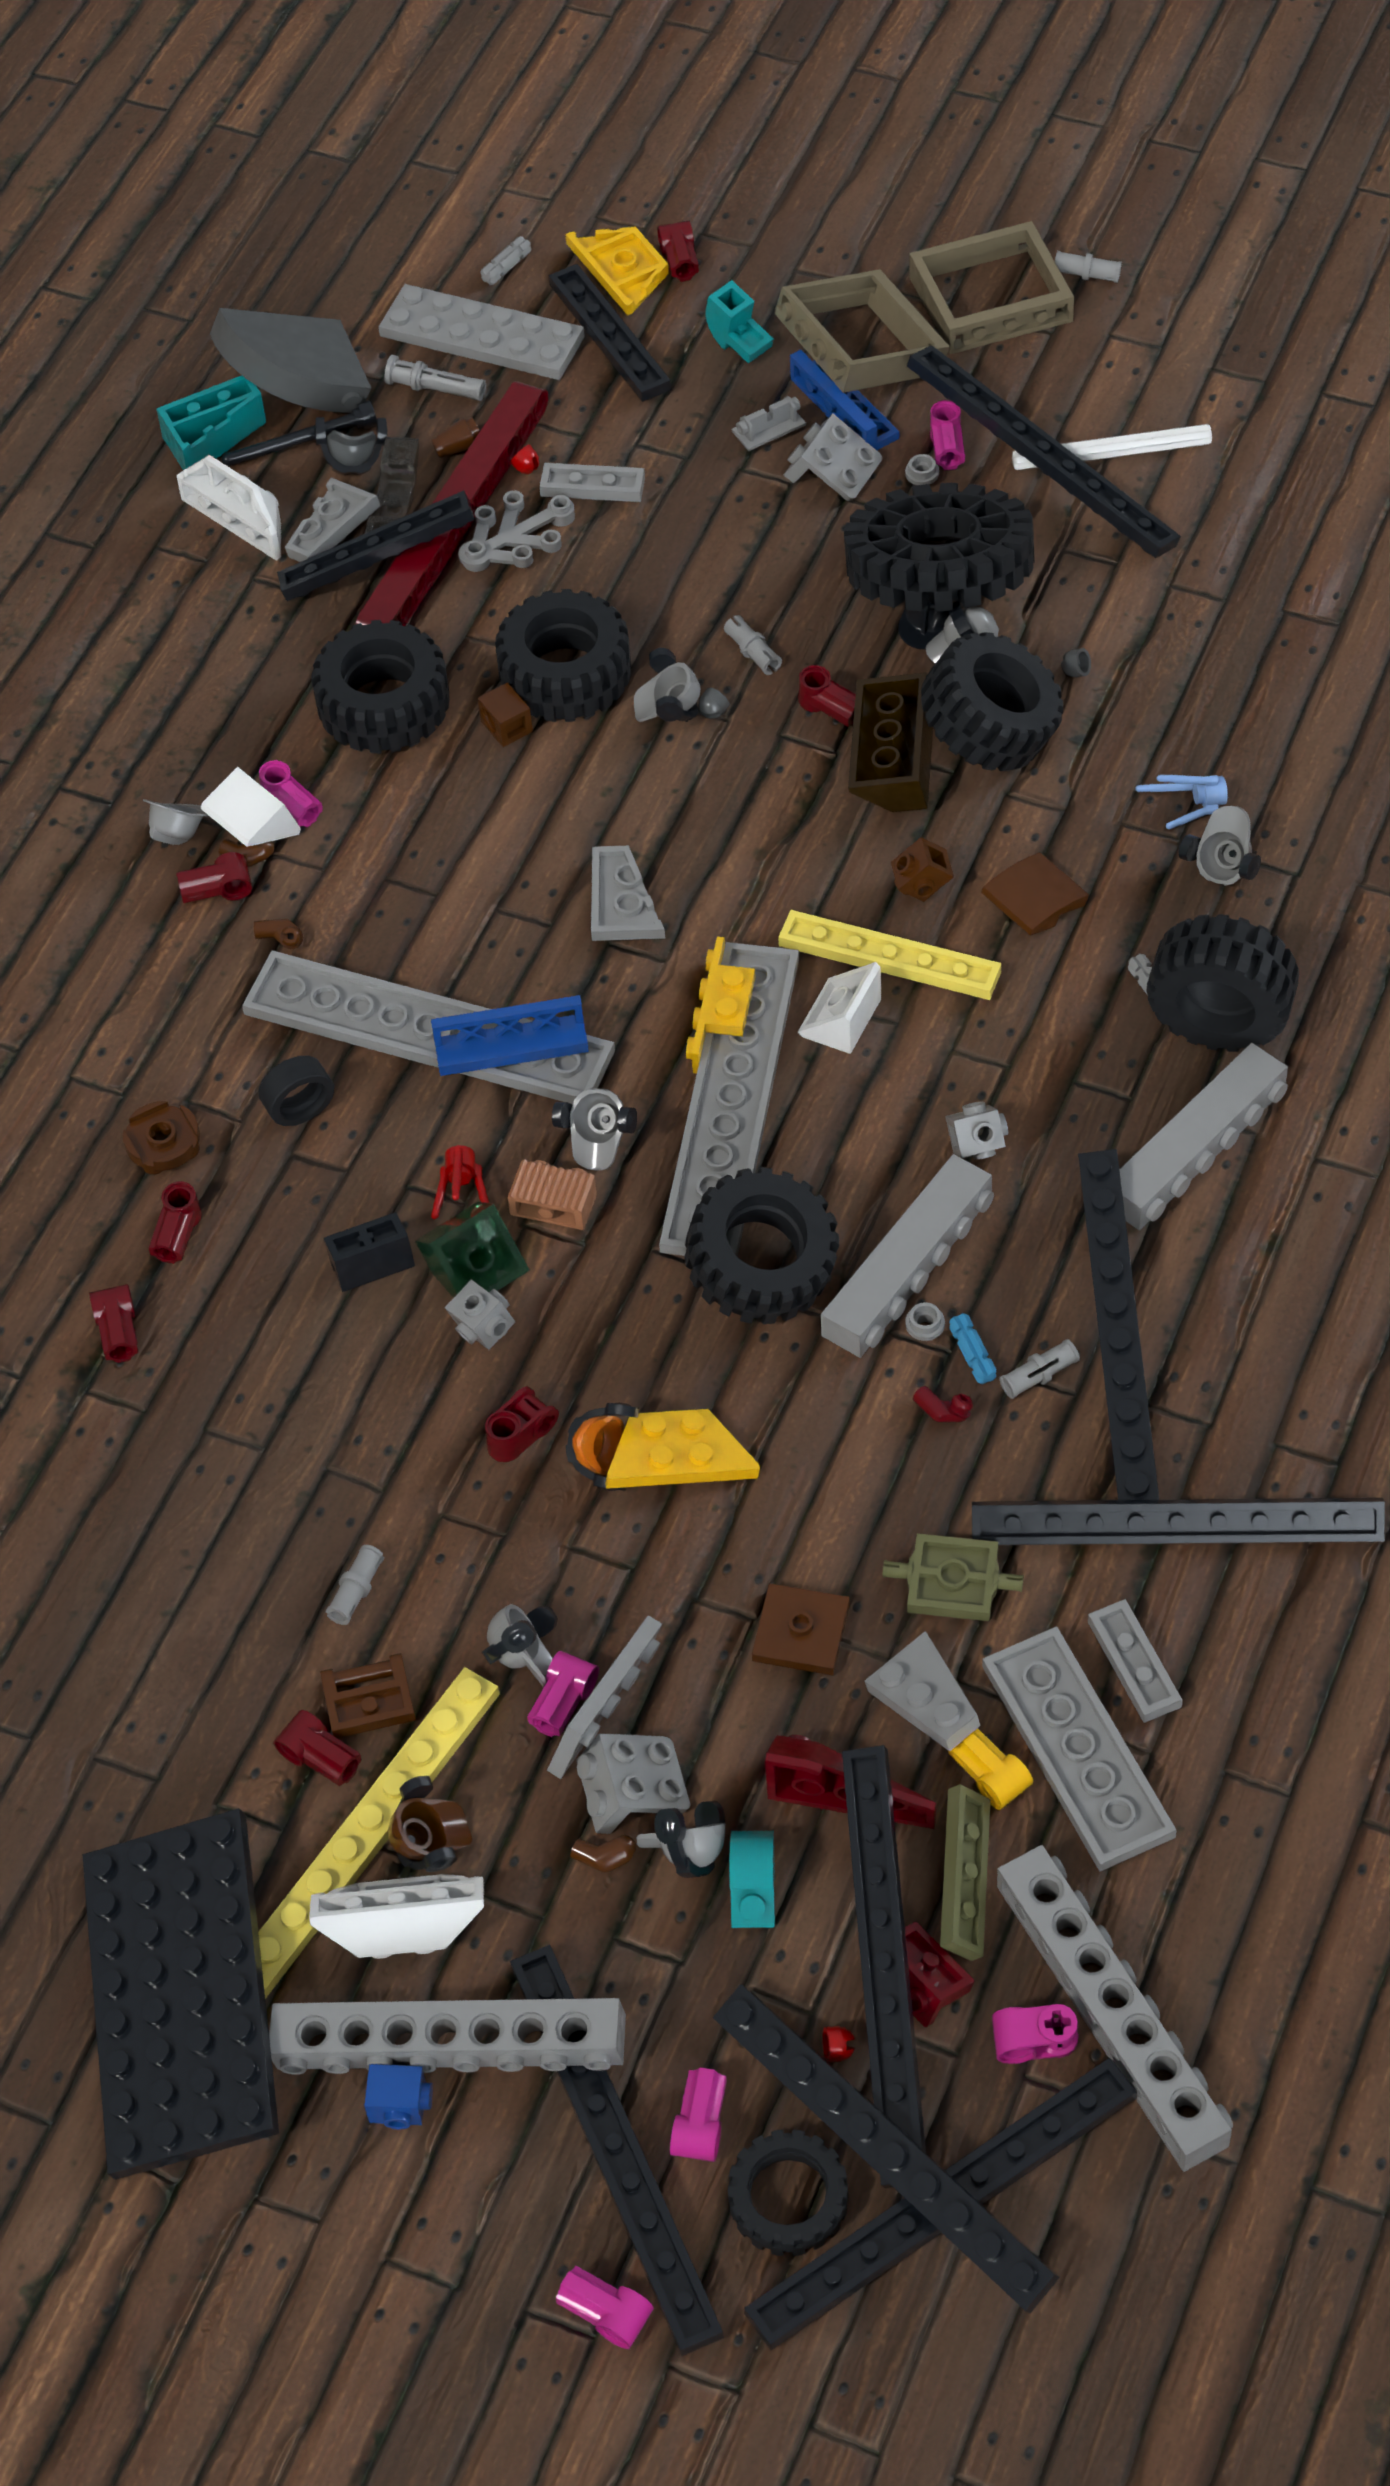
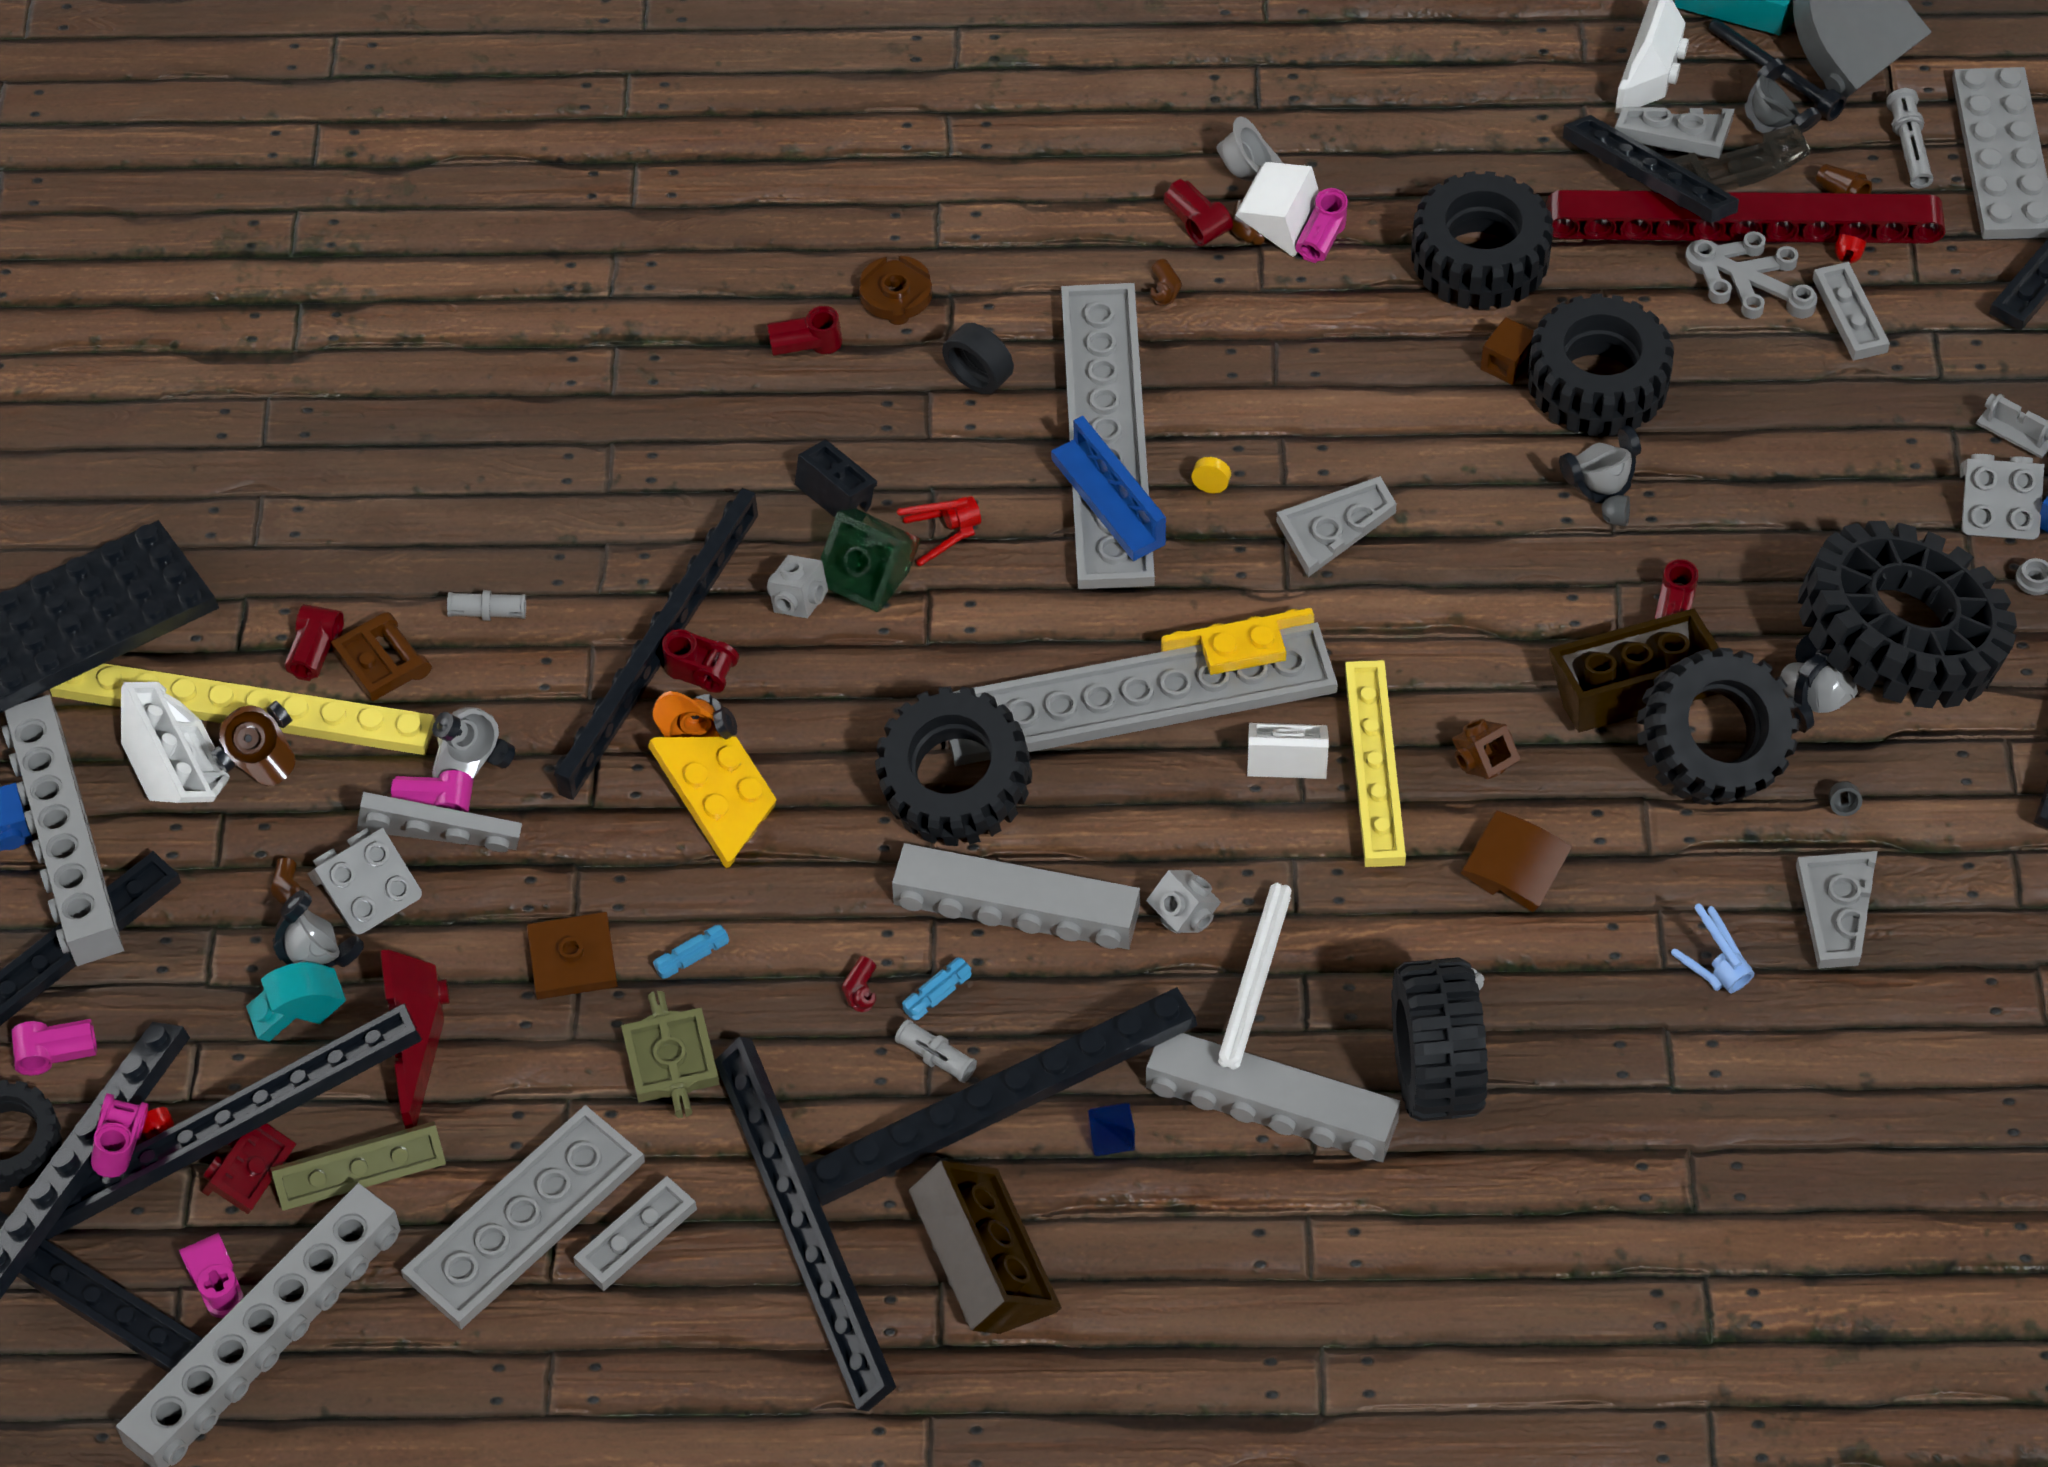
camera: 65 degrees right, 0 degrees up
dark red piece [89,1284,139,1363] -> none
nougat brick [507,1159,597,1230] -> none
light grey cap [552,1088,637,1171] -> none
light grey pin [724,615,782,675] -> none
light grey wing [865,1631,981,1751] -> none
light grey plate [905,1303,945,1341] -> none
yellow piece [948,1728,1033,1810] -> none
light grey cap [1178,805,1261,886] -> none
none -> dark pink piece [91,1093,149,1178]
none -> black plate [554,488,758,800]
none -> dark azure axle [653,925,729,979]
none -> dark brown slope [909,1160,1062,1334]
none -> clear blue slope [1088,1103,1135,1156]
none -> yellow tile [1191,457,1231,494]
none -> white axle [1218,882,1292,1070]
none -> light grey wing [1796,851,1878,969]

